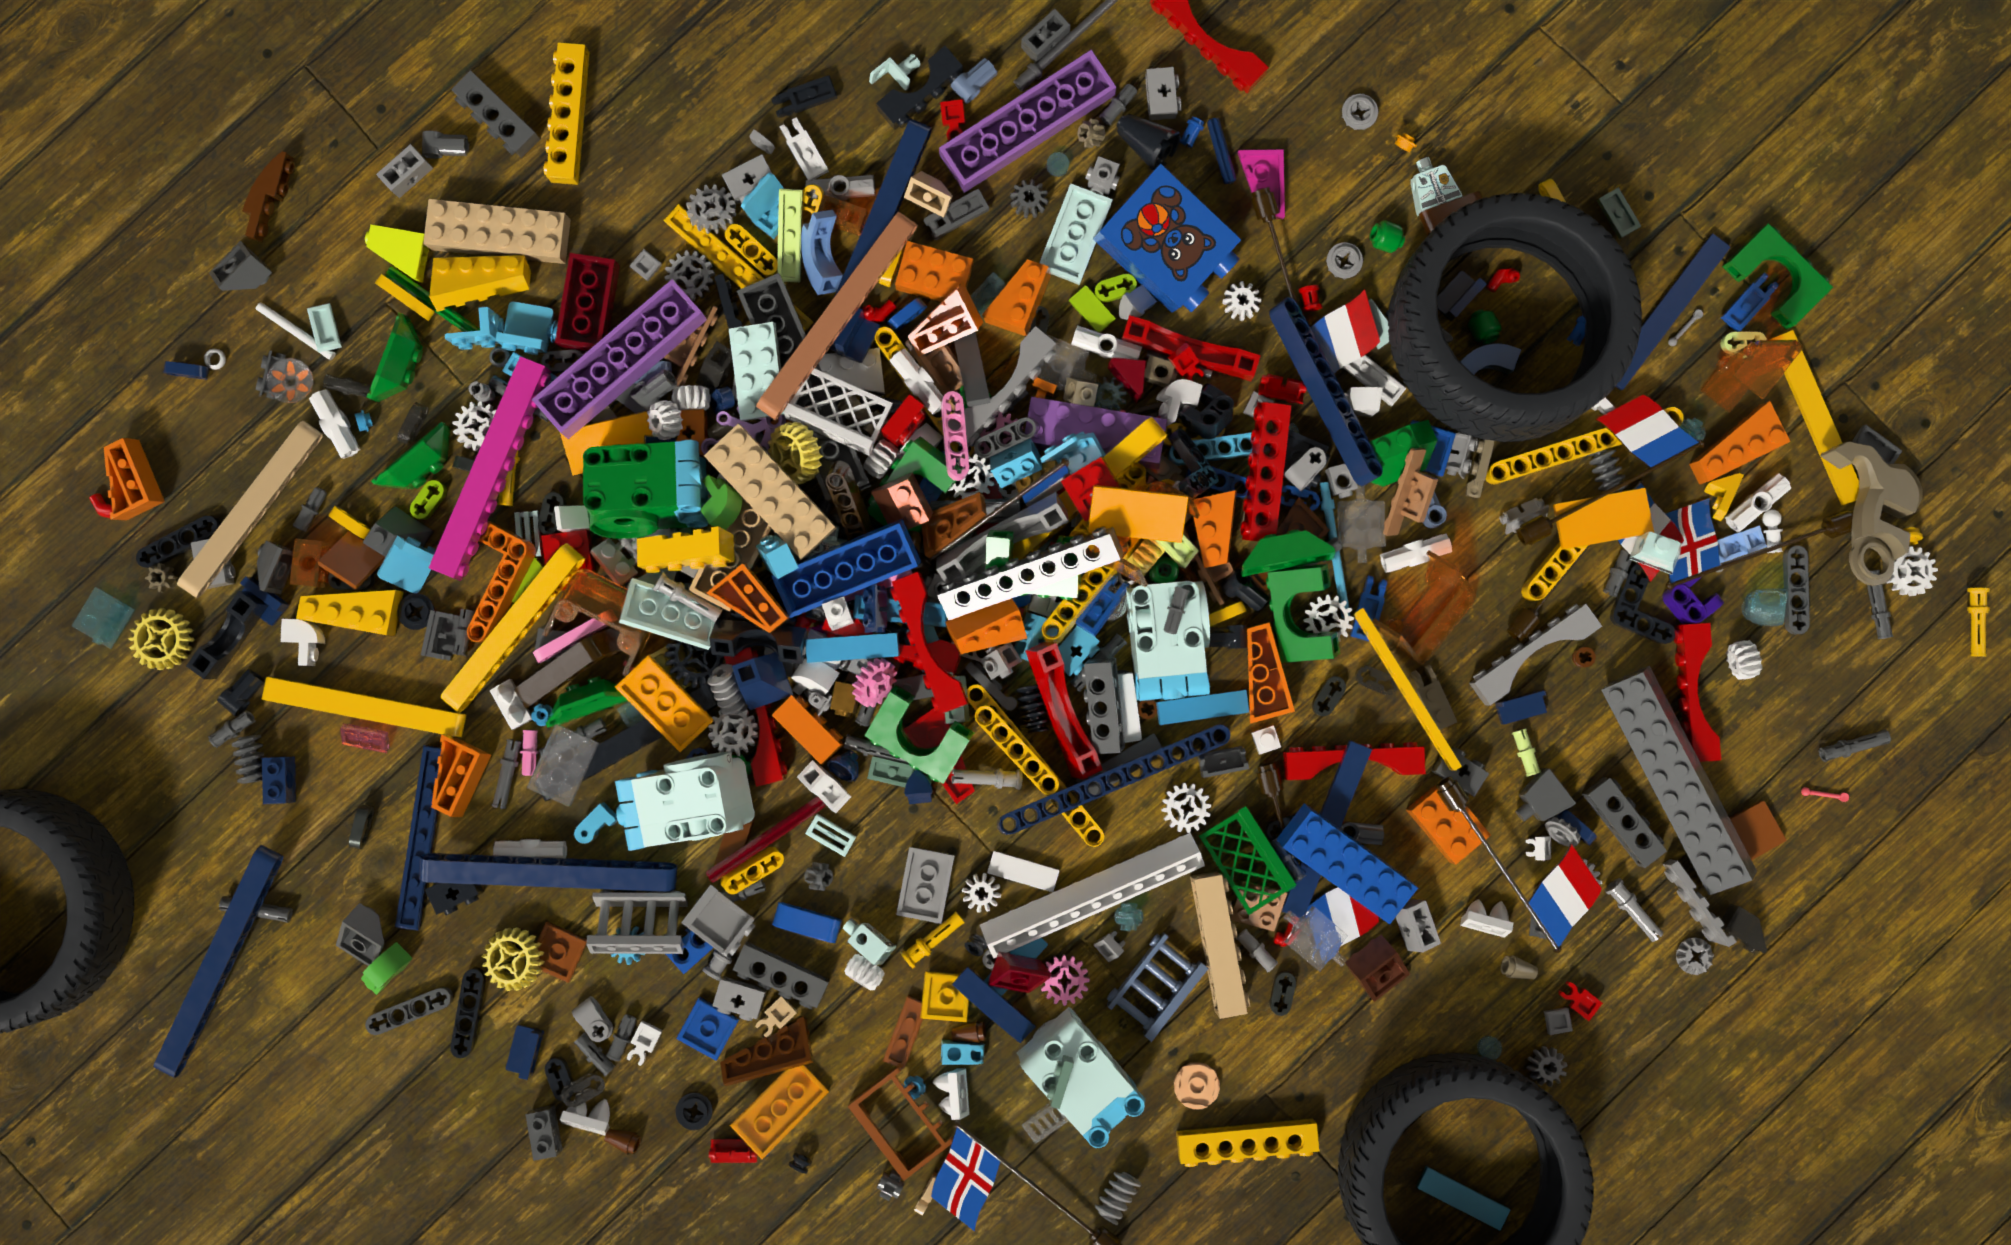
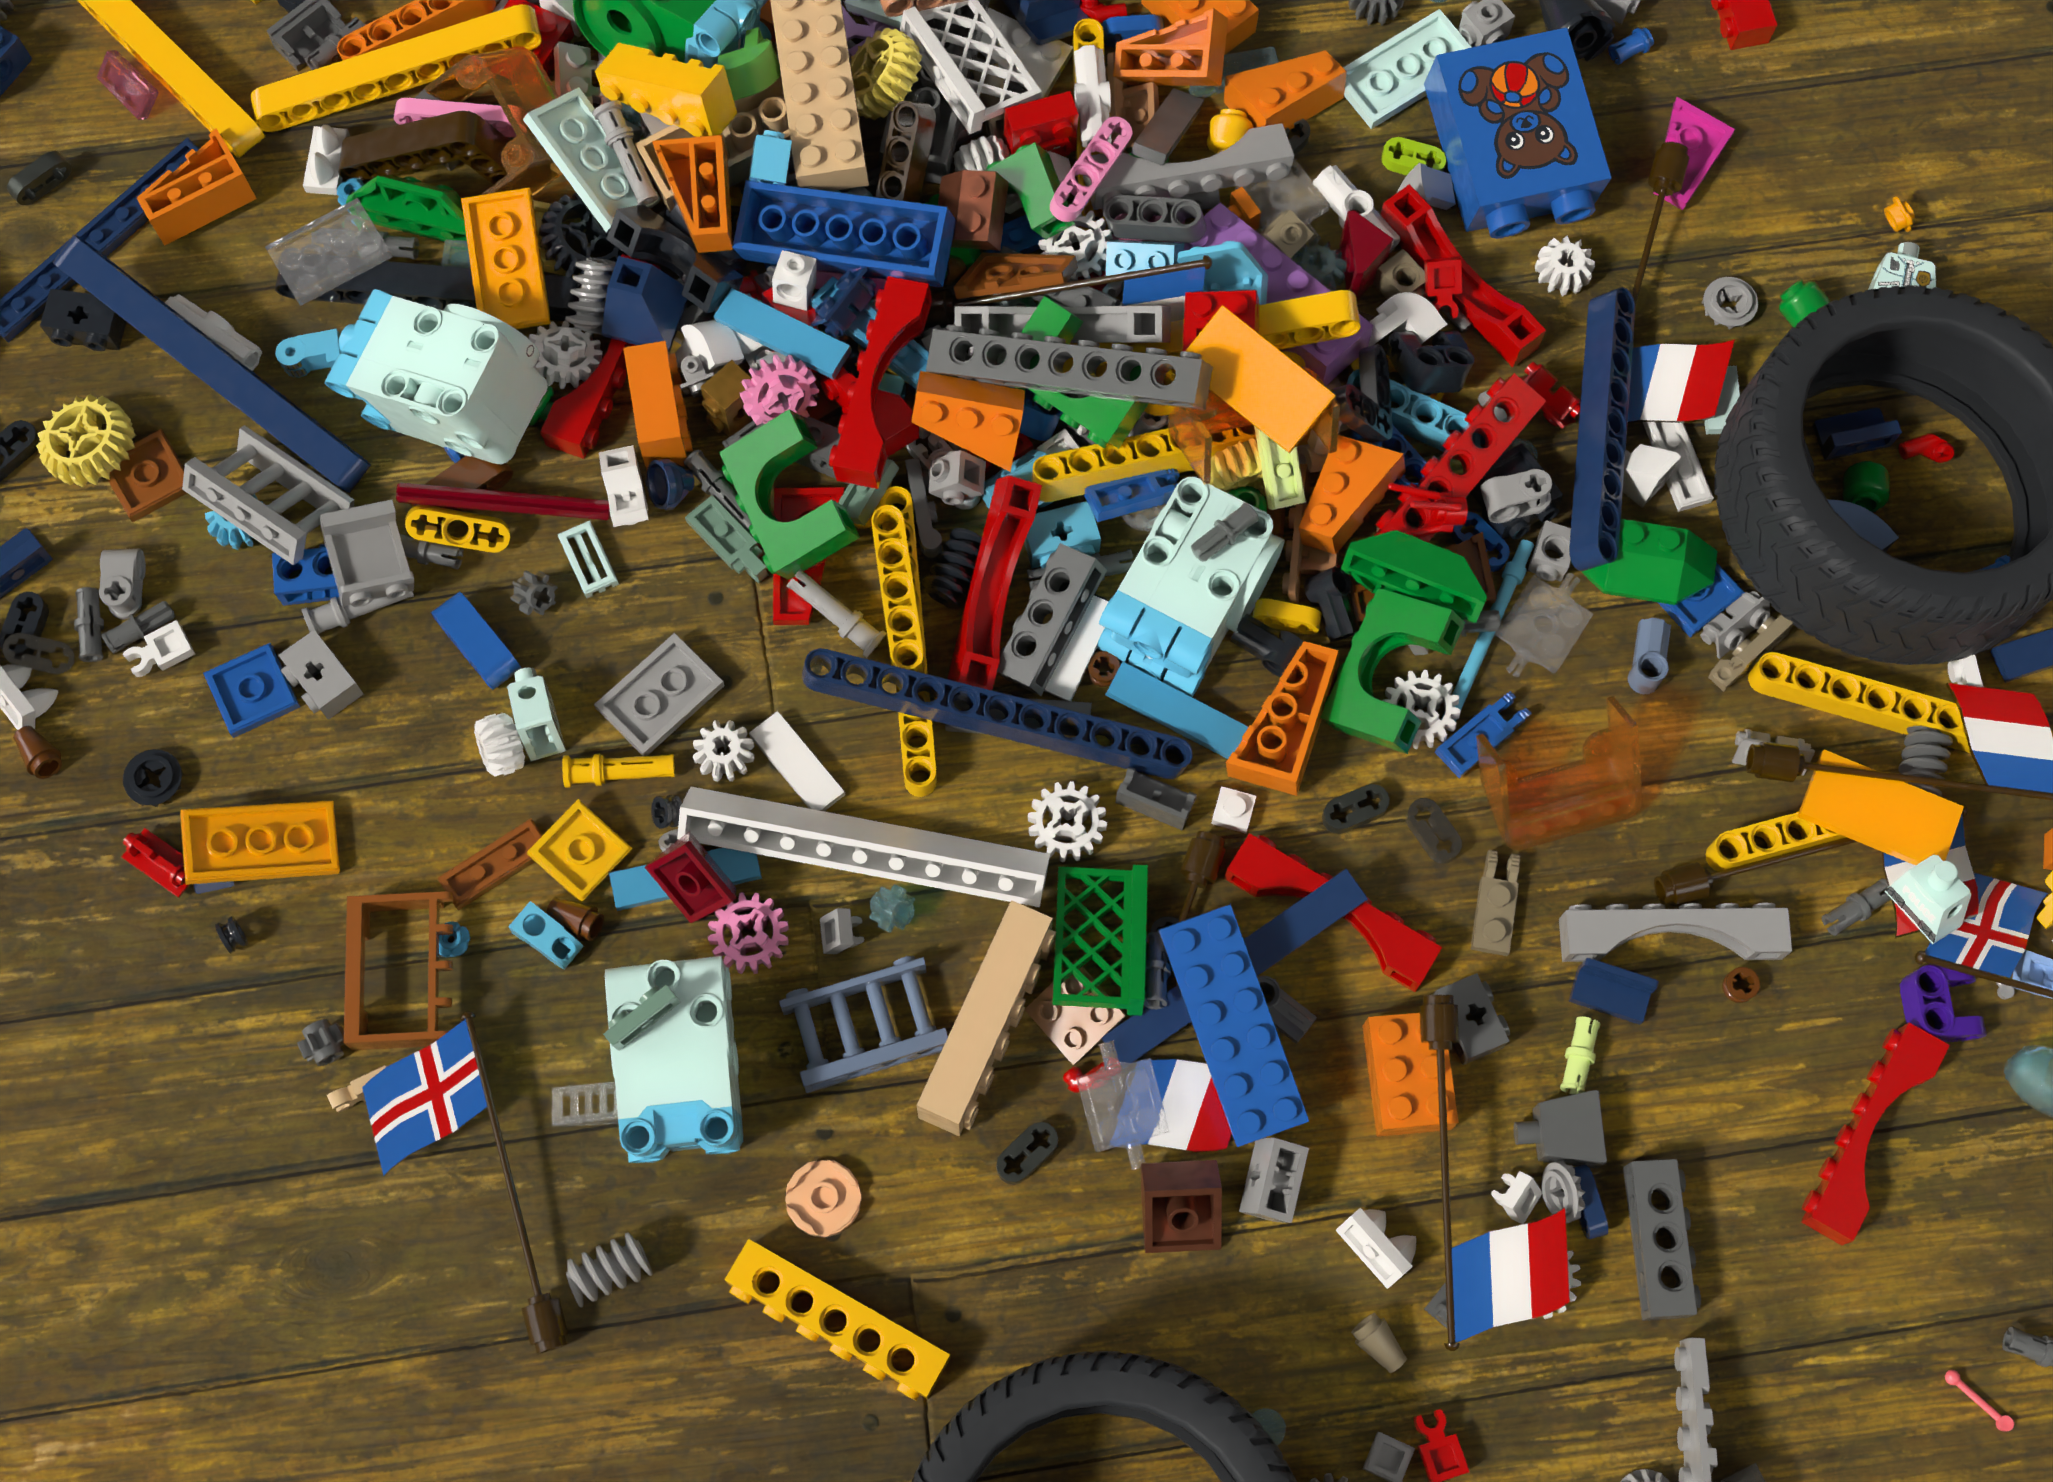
camera: 35 degrees right, 15 degrees down
dark grey pin [492,739,522,809] -> none
bright pink axle [520,730,539,776] -> none
reddish brown wing [720,1016,814,1086] -> none
dark grey brick [733,942,830,1009] -> none
tan plate [755,996,798,1037] -> none
dark blue tile [904,770,933,804] -> none
white tile [932,1068,969,1120] -> none
dark blue slope [952,966,1036,1043] -> none
lime tile [1069,285,1116,333] -> none
dark blue axle [1207,118,1236,184] -> none
light grey pin [1236,929,1278,972] -> none
red bush [1299,285,1323,312] -> none
light grey gear [1342,94,1378,130] -> none
yellow tile [1353,608,1462,771] -> none
white piece [1380,534,1452,573] -> none
medium nougat bracket [1383,448,1438,536] -> none
brick [1601,666,1757,895] -> none
light grey pin [1605,878,1663,942] -> none
black beam [1610,564,1675,644] -> none
white gear [1726,640,1763,680] -> none
dark orange tile [1730,800,1787,860] -> none
none -> yellow head [1207,109,1253,154]
none -> red plant [1388,483,1468,538]

